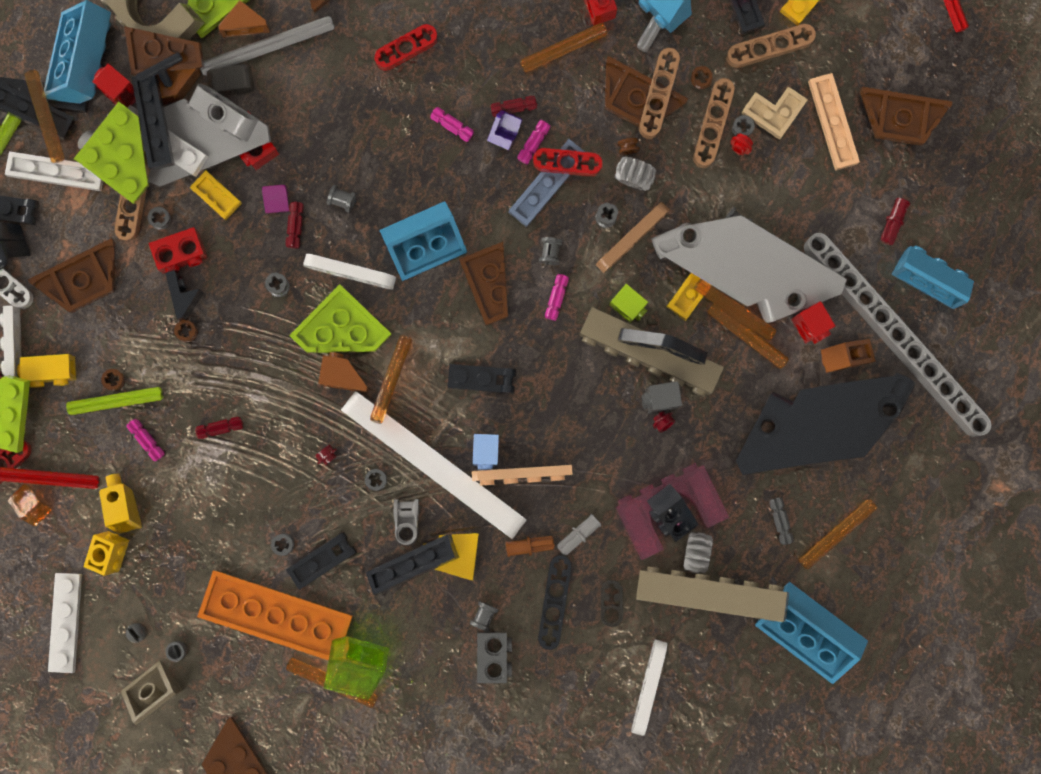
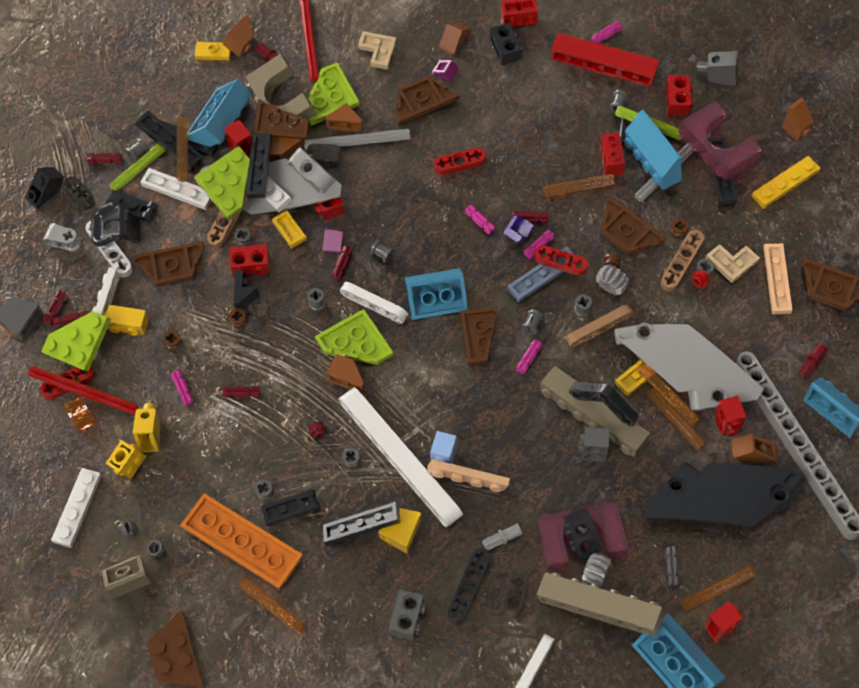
camera: 25 degrees right, 20 degrees down
lime axle [66,387,163,415] -> none
black piece [137,52,183,87] -> none
clear neon green slope [324,636,389,700] -> none
clear orange axle [370,335,412,424] -> none
light grey piece [394,499,419,546] -> none
black plate [447,364,516,394] -> none
dark grey bush [469,601,499,632] -> none
dark orange axle [506,536,555,557] -> none
lime brick [609,284,648,323] -> none
medium nougat beam [639,48,680,139] -> none
dark red plate [653,411,675,433] -> none
medium nougat beam [726,24,816,68] -> none
none -> red brick [704,601,742,643]

